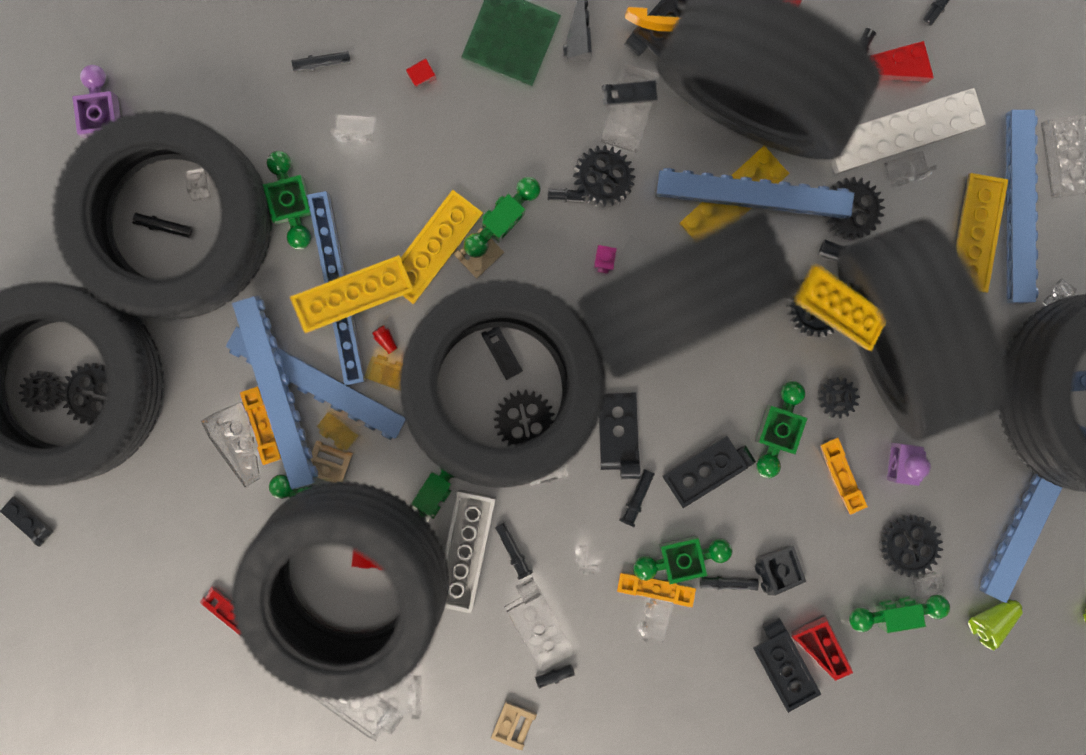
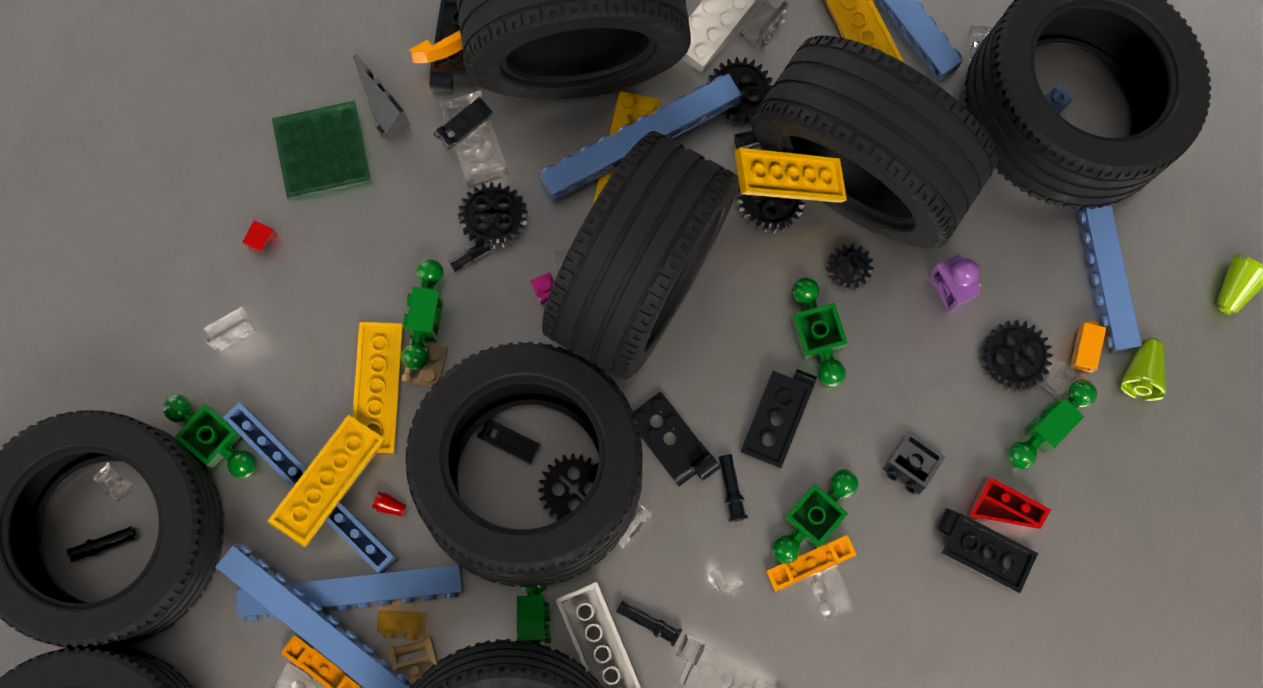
camera: 35 degrees left, 10 degrees down
black pin [291,51,351,72] -> none
clear yellow brick [364,354,402,391] -> none
black pin [700,576,759,591] -> none
light orange slope [820,437,868,515] -> none
none -> light orange brick [1070,321,1106,373]

